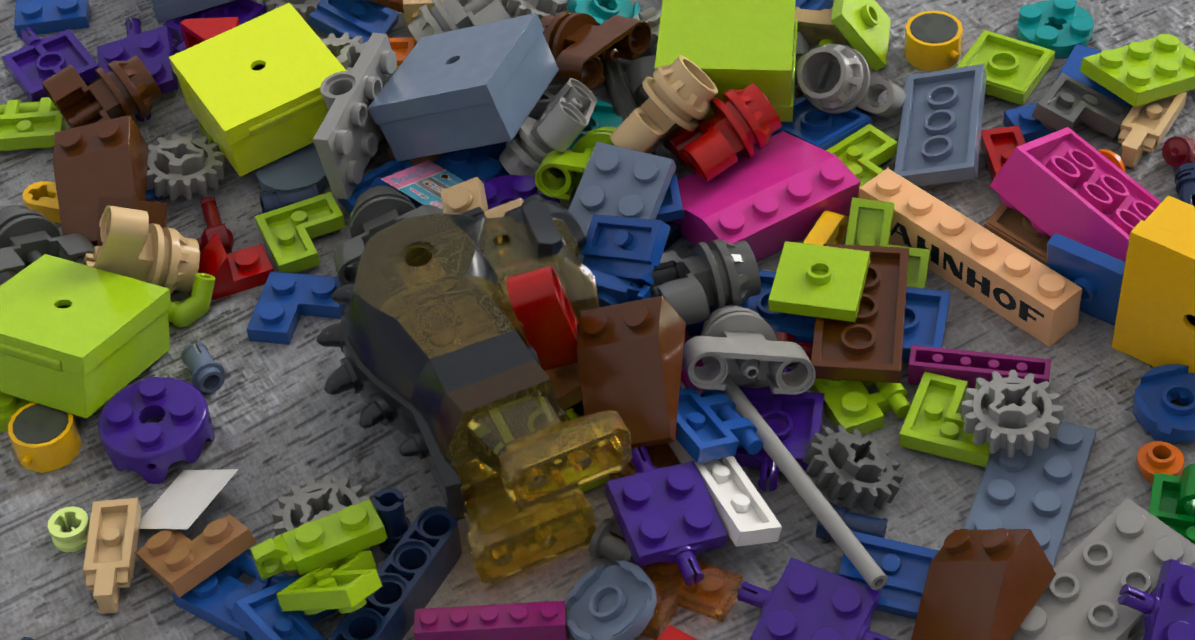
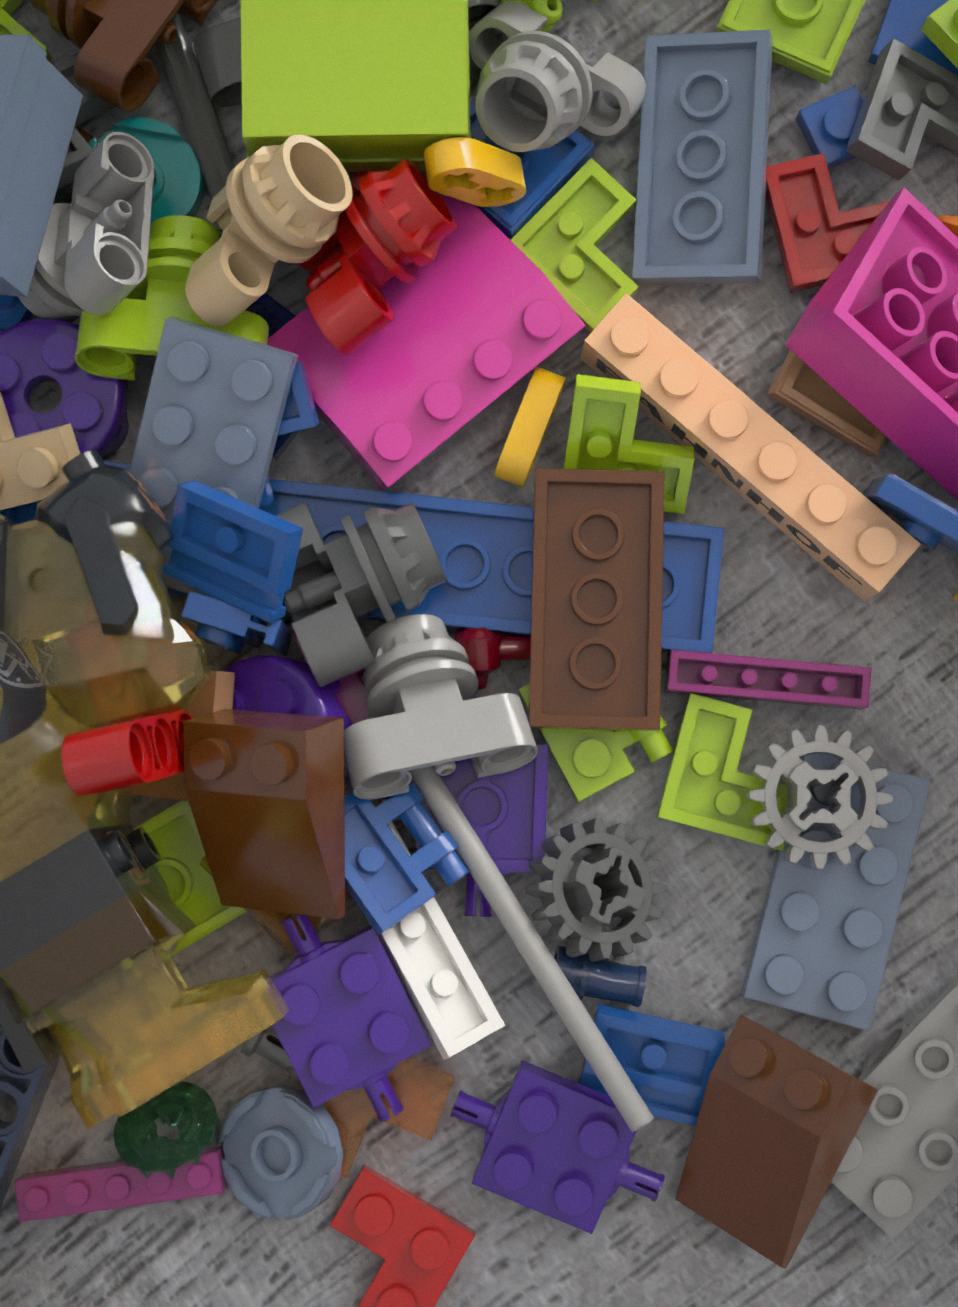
camera: 10 degrees left, 40 degrees up
lime plate [768,241,870,322] -> none
none -> clear green gear [114,1081,220,1179]
none -> yellow beam [423,137,526,207]

